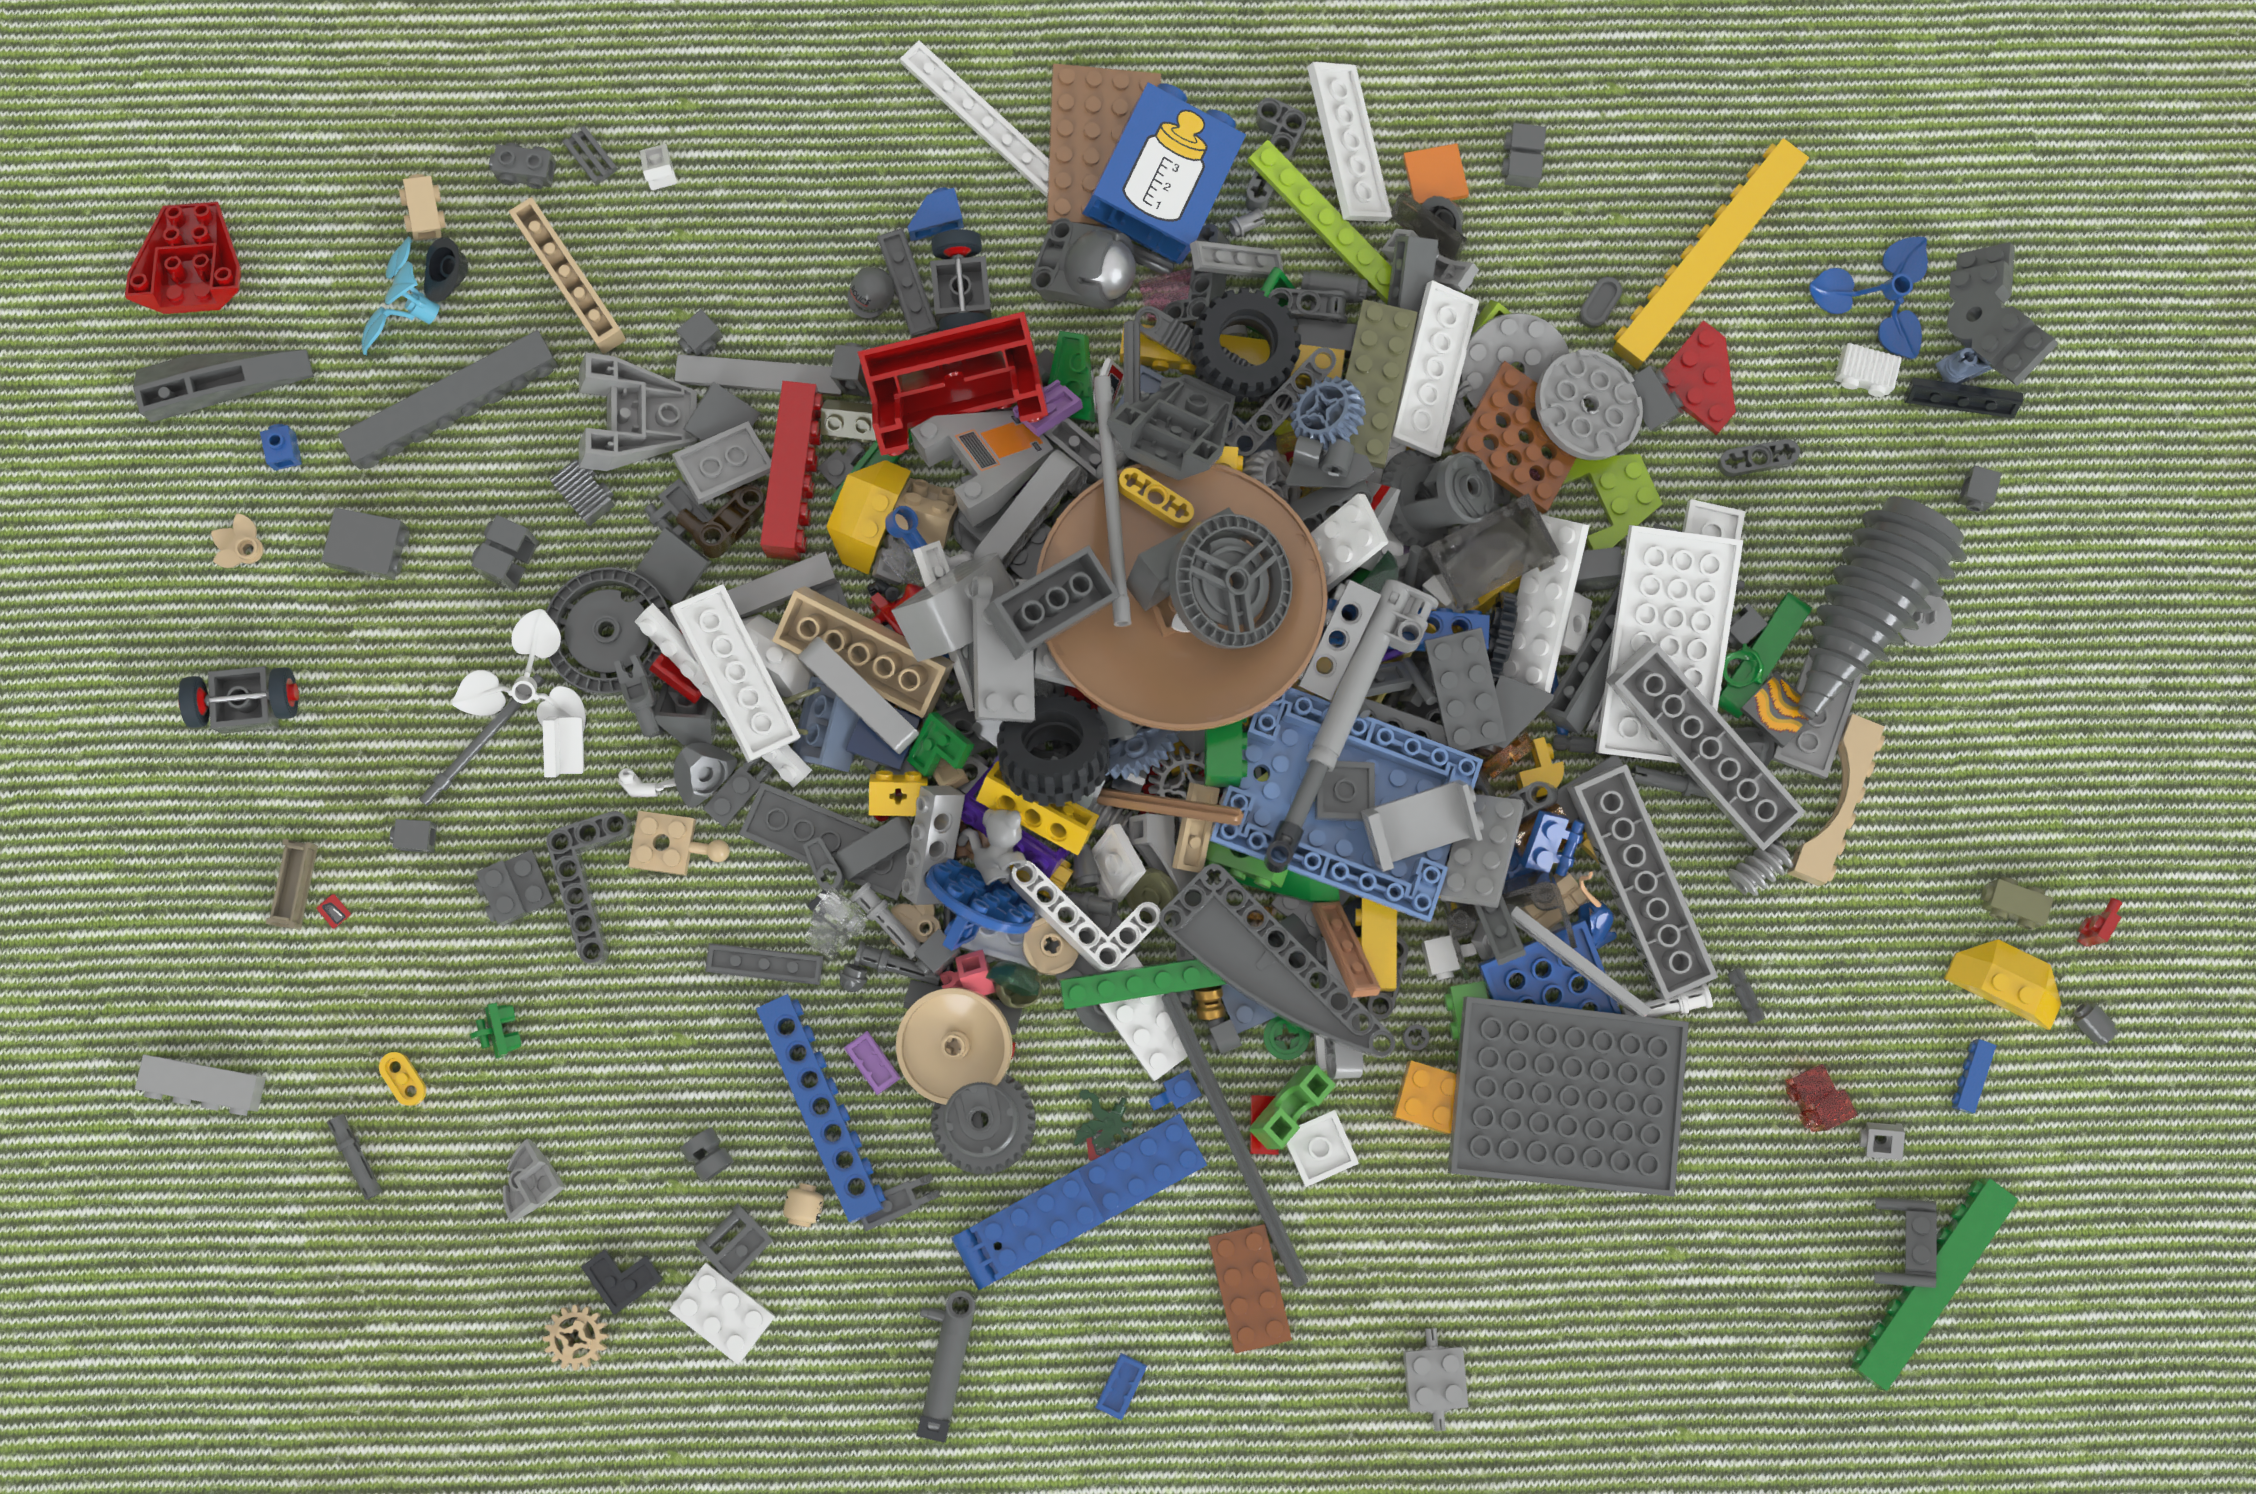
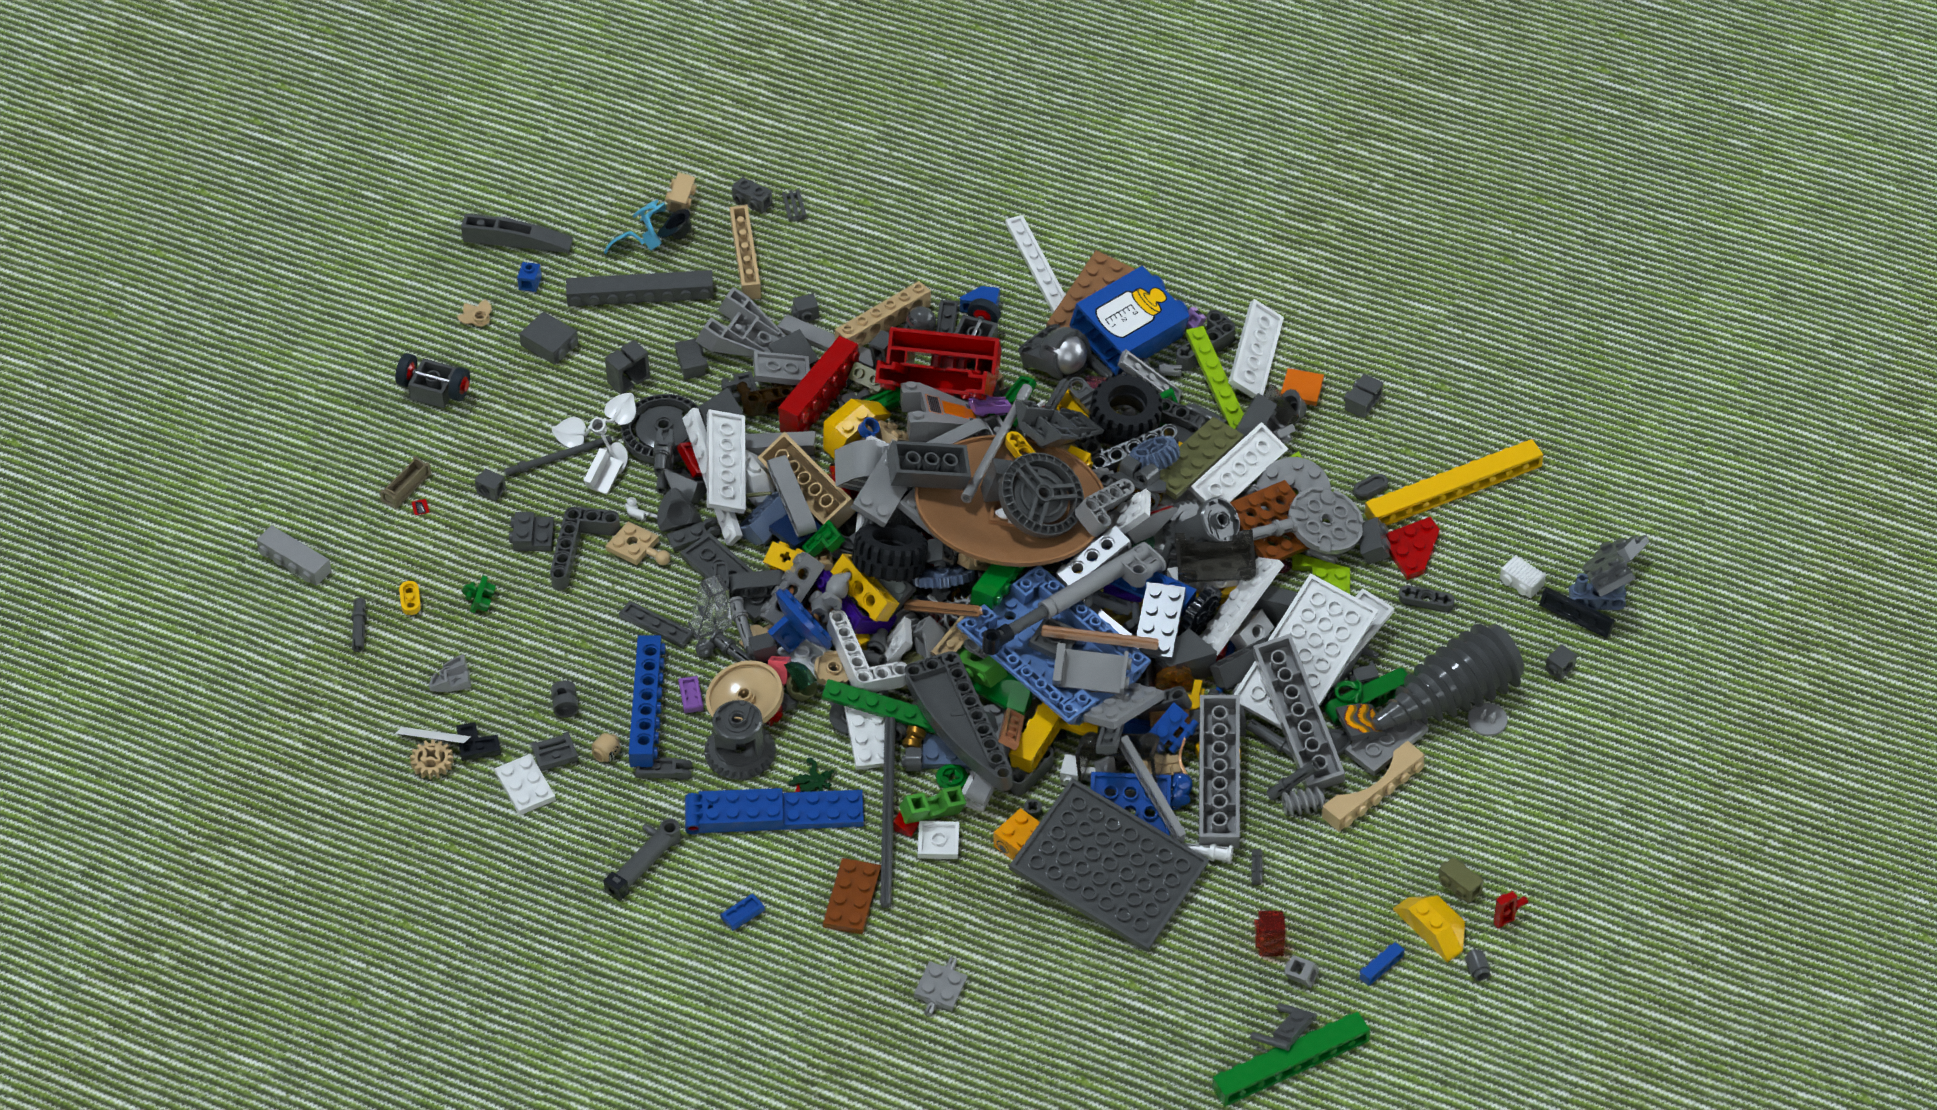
camera: 30 degrees right, 30 degrees down
red wedge [125,202,241,314] -> none
white slope [640,144,677,190] -> none
blue plate [1149,1070,1202,1111] -> none
blue plant [1809,237,1928,359] -> none
none -> white sticker [395,727,470,743]
none -> tan brick [835,281,931,348]
none -> medium nougat axle [1041,625,1159,650]
none -> light grey beam [1075,478,1135,537]
none -> lavender plate [1186,307,1207,329]
none -> light grey pin [1239,516,1297,544]
none -> dark grey pin [1266,760,1320,801]

